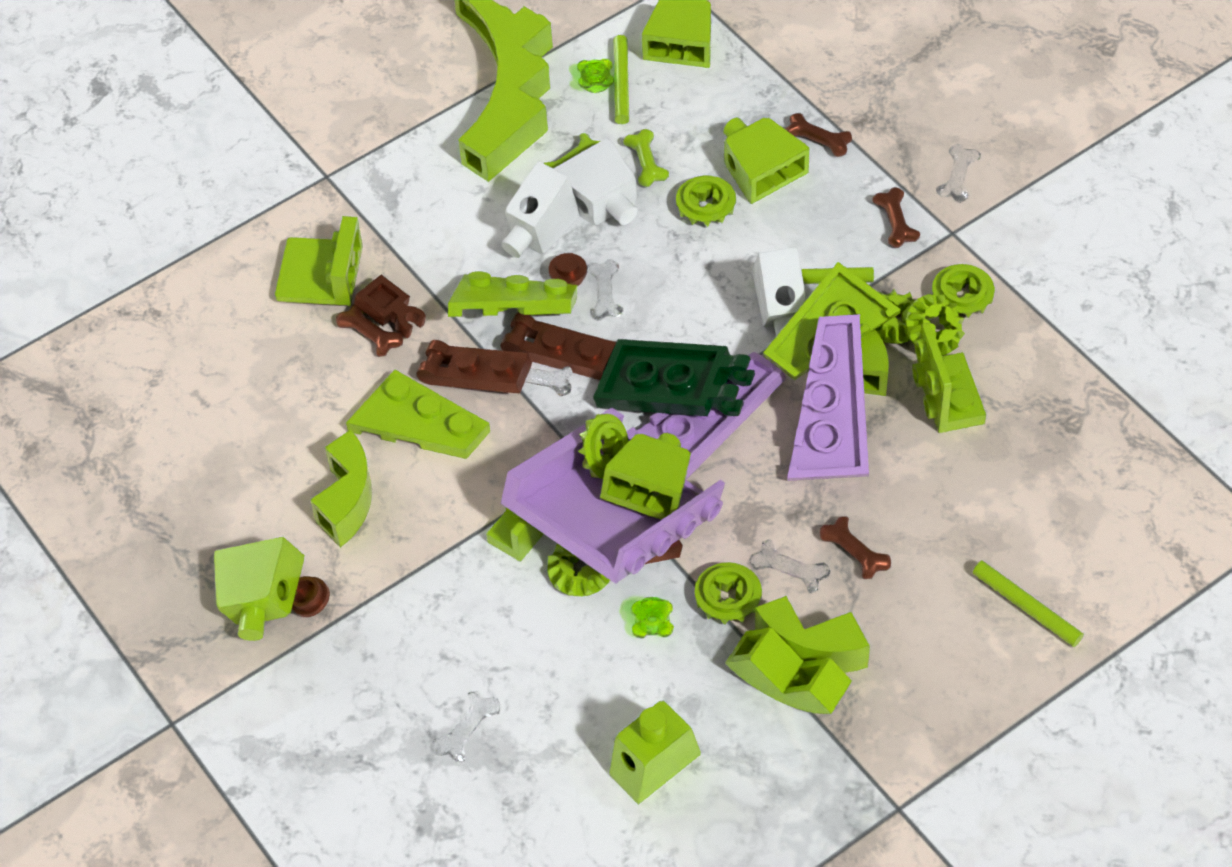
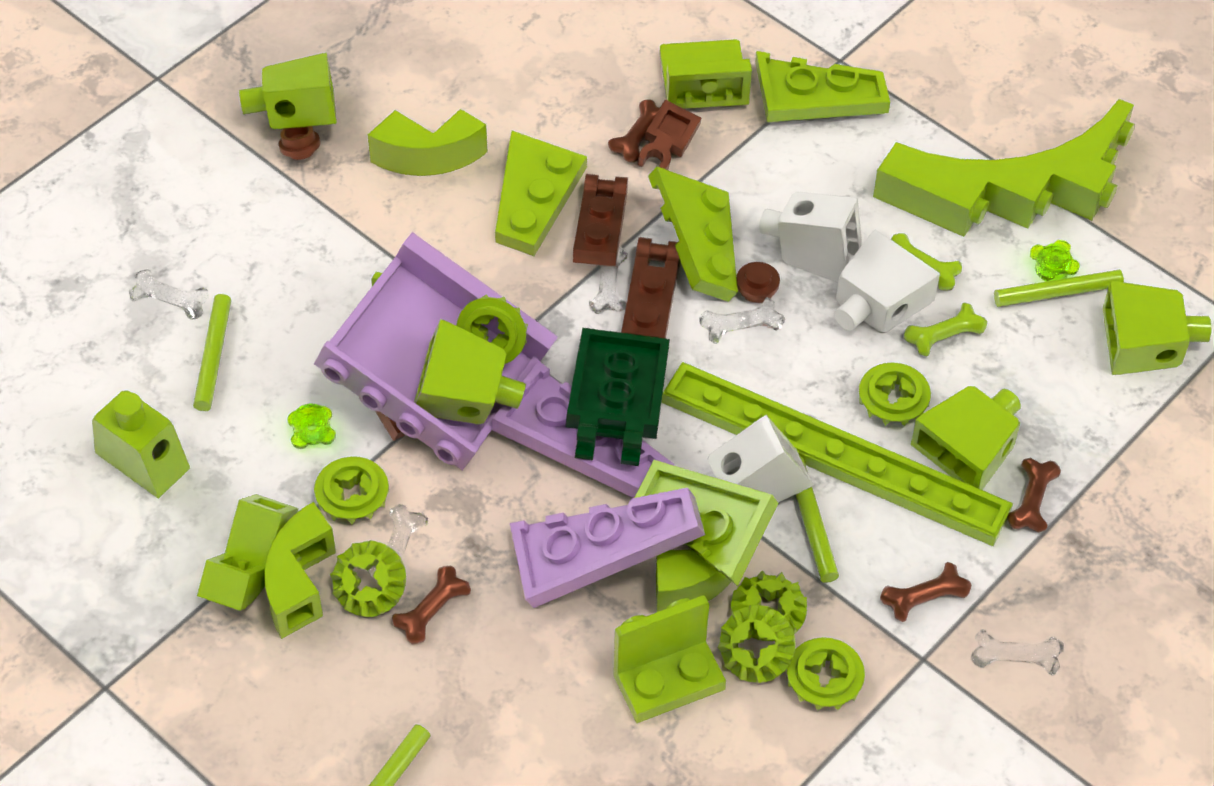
camera: 75 degrees right, 0 degrees up
none -> lime bar [193,294,231,411]
none -> lime gear [330,540,406,617]
none -> lime tile [662,362,1013,547]
none -> lime wing [755,51,890,122]

